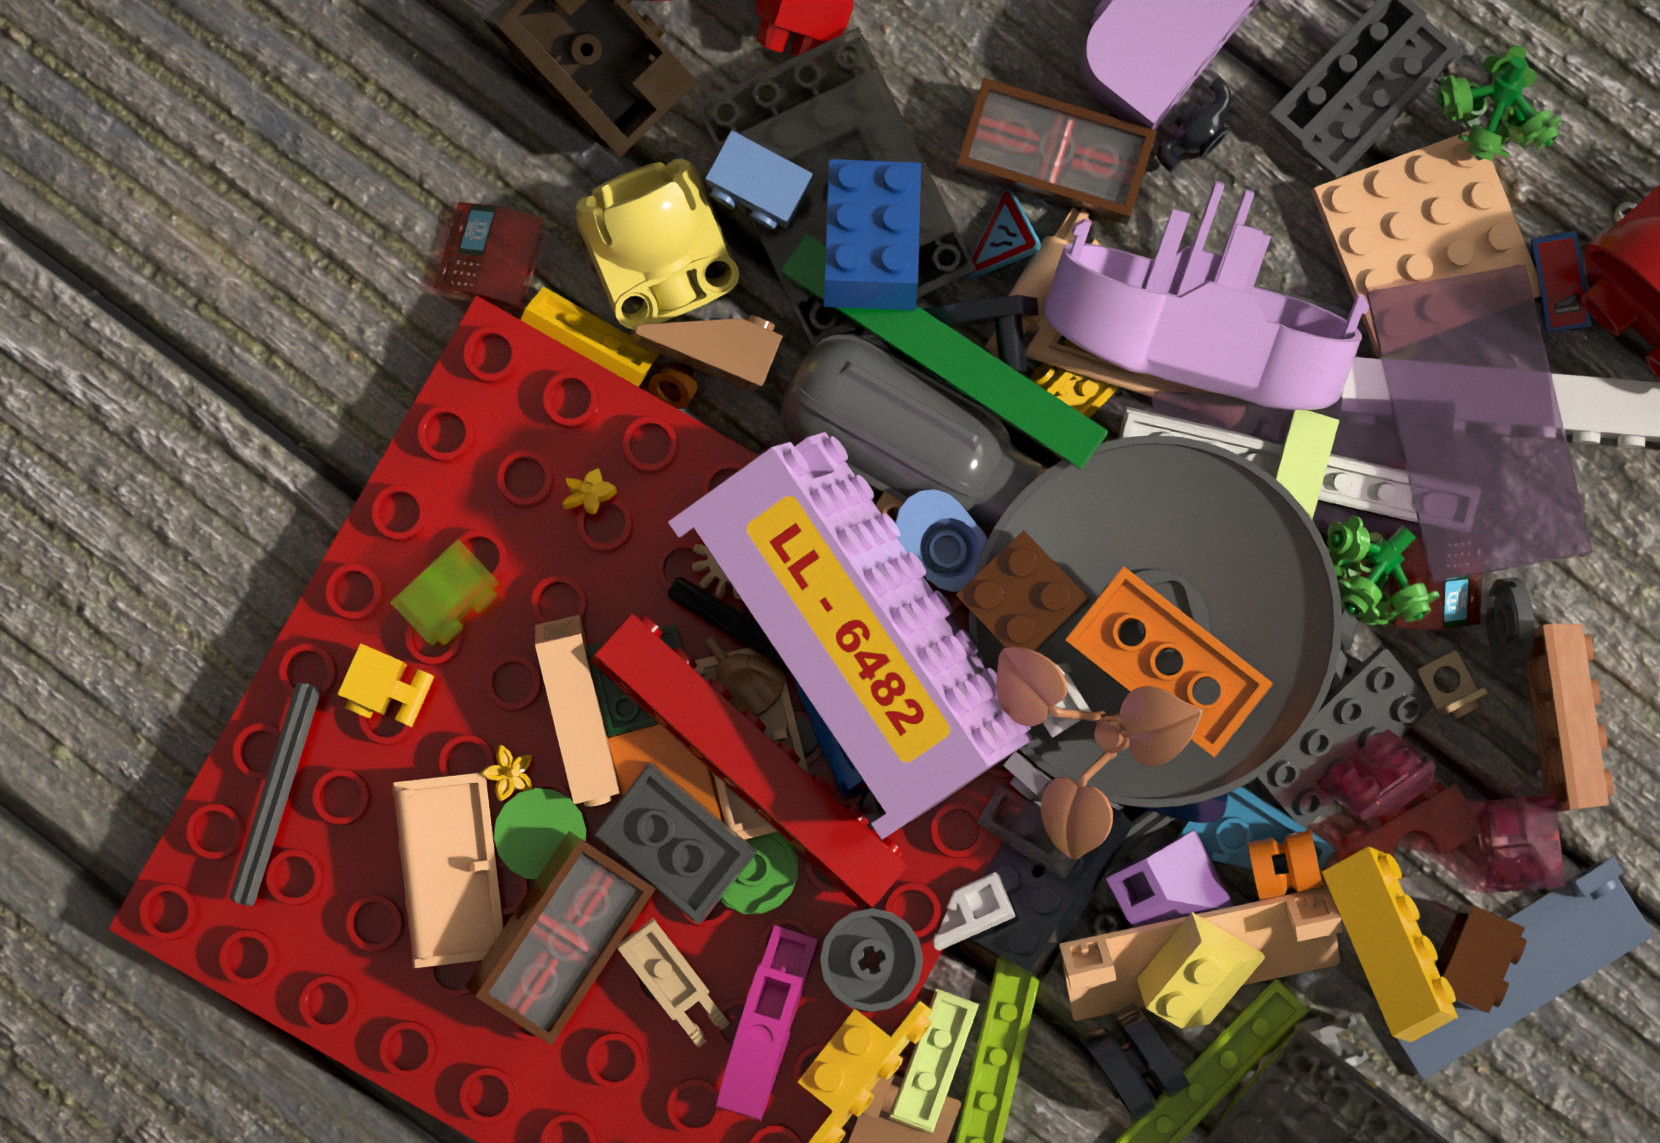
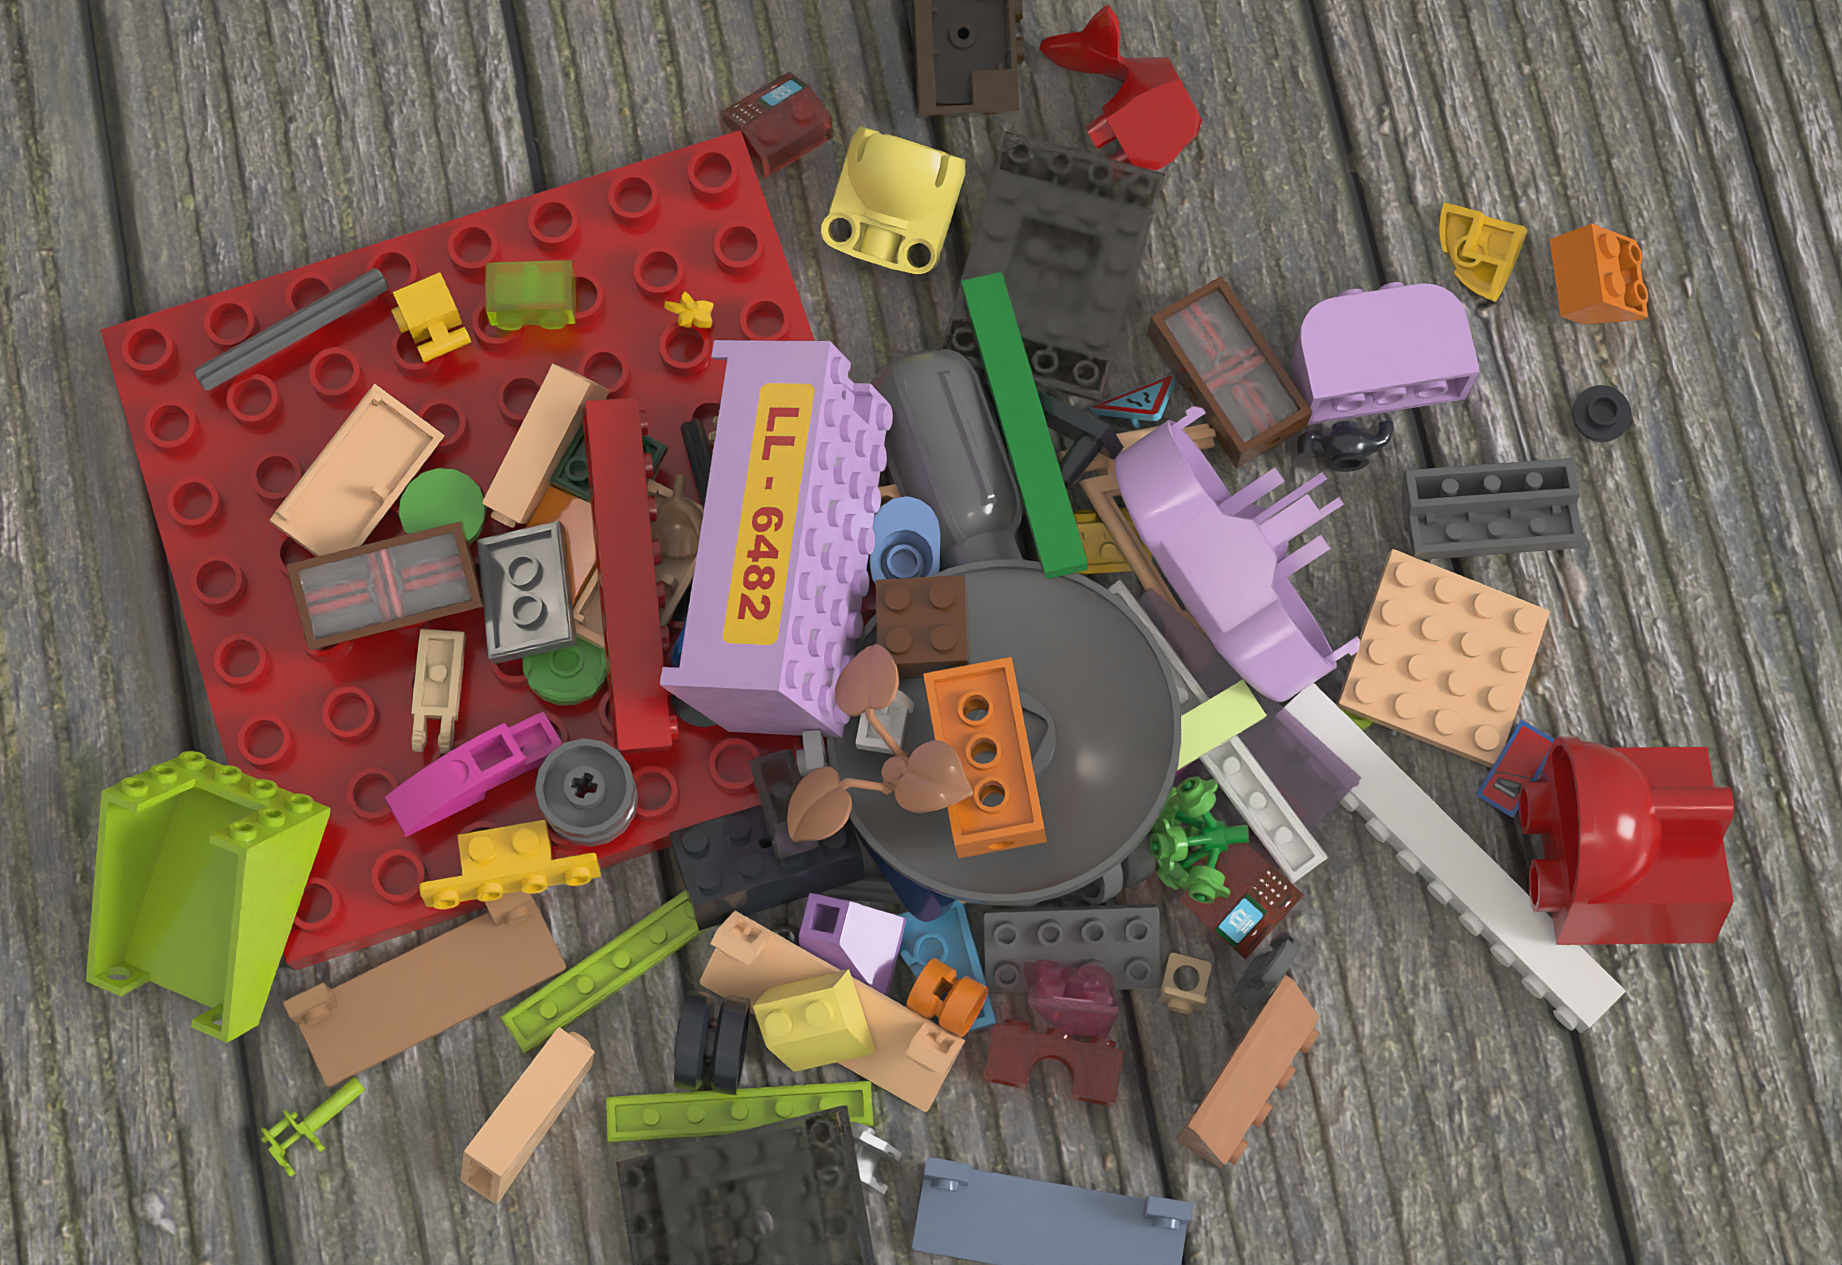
camera: 40 degrees right, 10 degrees down
yellow plant [480,745,532,801] -> none
yellow plate [521,286,659,387] -> none
medium nougat slope [627,315,783,393] -> none
reddish brown tile [649,363,697,410] -> none
medium blue brick [705,131,813,229] -> none
blue brick [824,159,921,310] -> none
yellowish green tile [889,989,979,1135] -> none
white tile [932,872,1016,951] -> none
yellow brick [1322,846,1458,1043] -> none
piece [1366,264,1593,583] -> none
reddish brown brick [1435,905,1527,1013] -> none
bright green plant [1437,45,1562,161] -> none
clear pink slope [1475,795,1565,894] -> none

